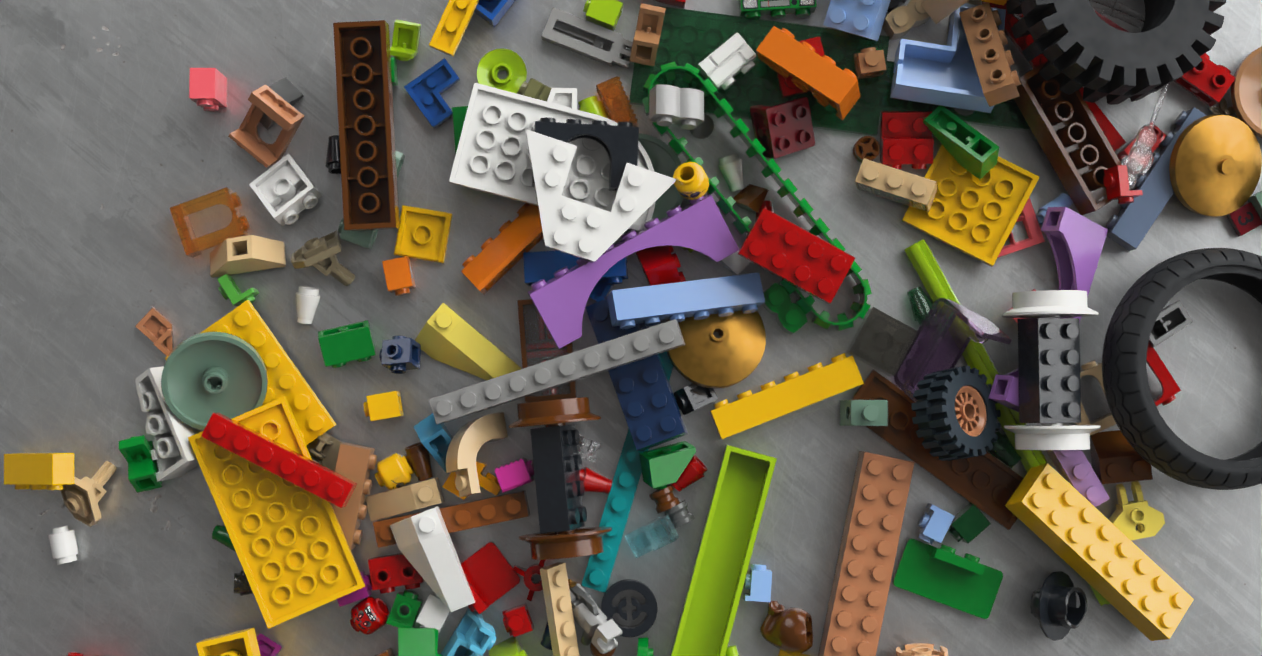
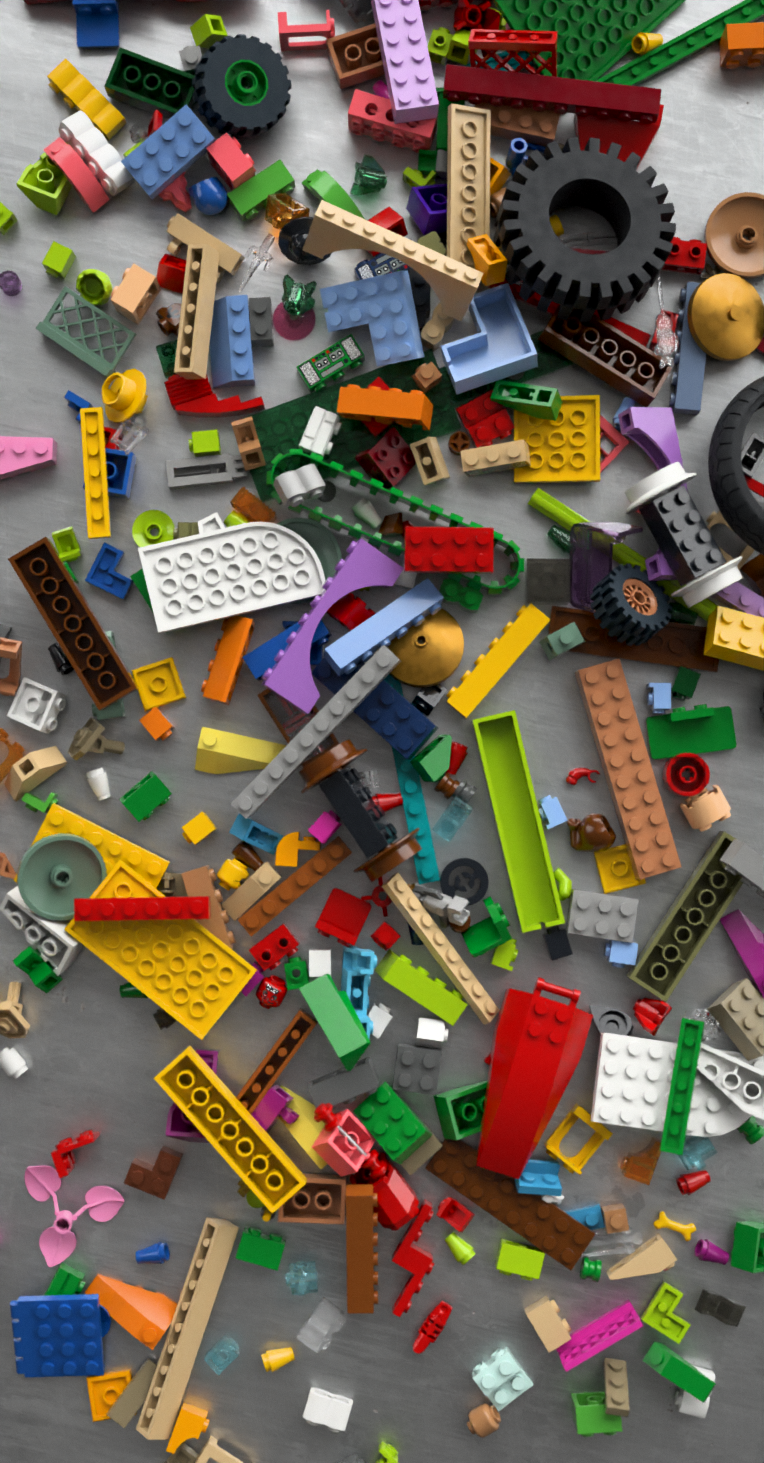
camera: 25 degrees left, 0 degrees up
dark blue brick [379,336,421,374] -> none
white wedge [390,506,475,612] -> none
tan arch [446,412,508,497] -> none
white wing [526,130,676,262] -> none
black arch [532,117,639,191] -> none
yellow head [673,162,709,200] -> none
medium nougat brick [959,2,1021,107] -> none
red bracket [1104,165,1143,204] -> none
none -> tan brick [410,437,450,485]
none -> red arm [566,768,600,785]
none -> red brick [662,753,710,797]

